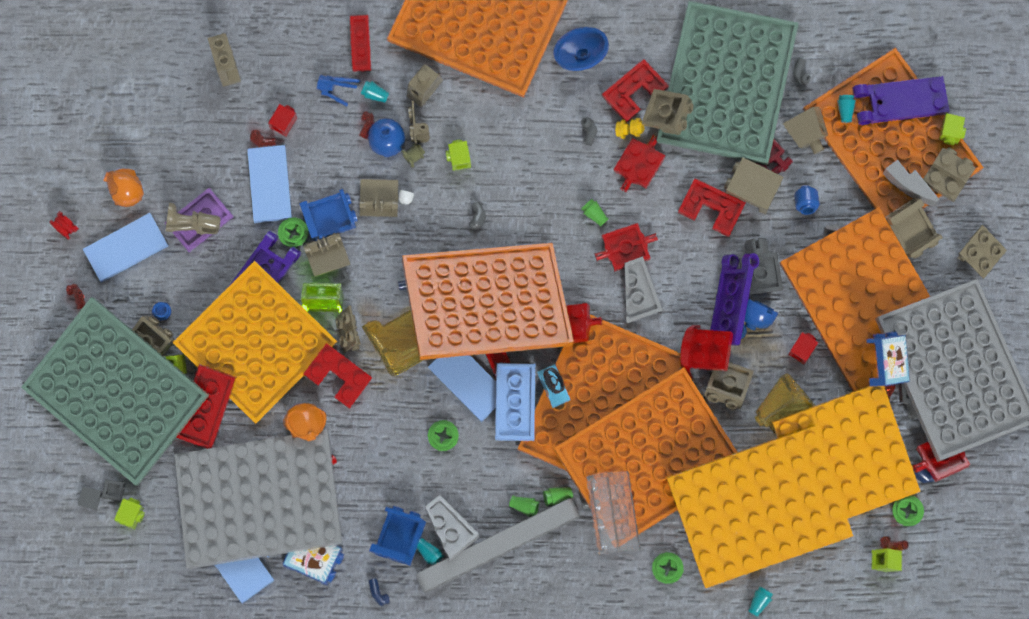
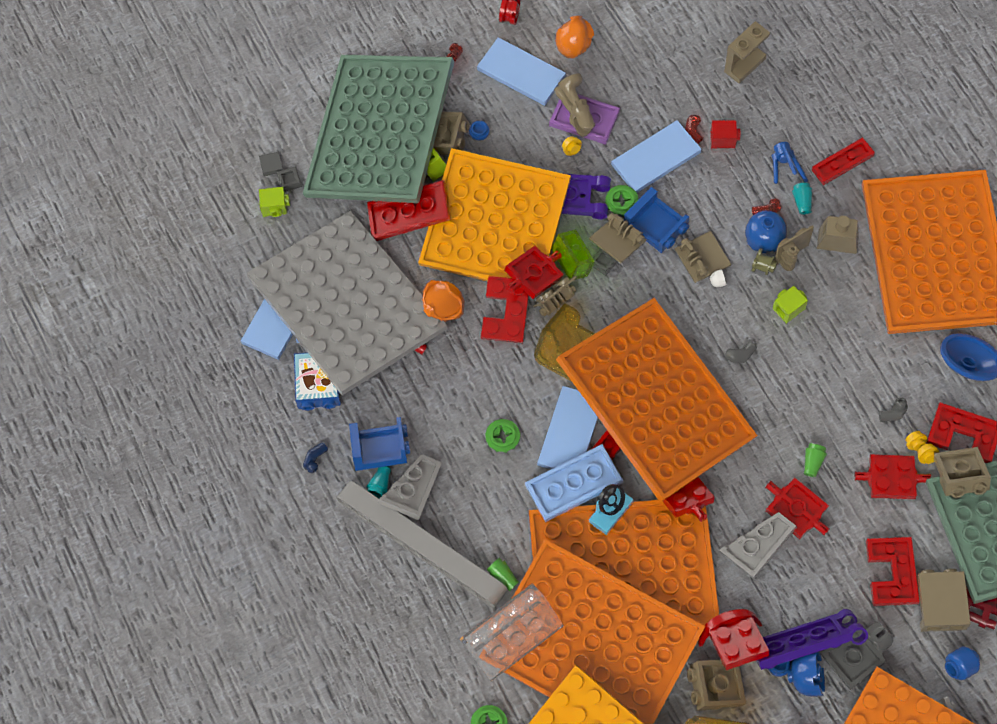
camera: 65 degrees right, 10 degrees down
bright green cone [509,496,540,517] -> none
none -> red plate [504,246,564,299]
none -> yellow plate [562,136,582,156]

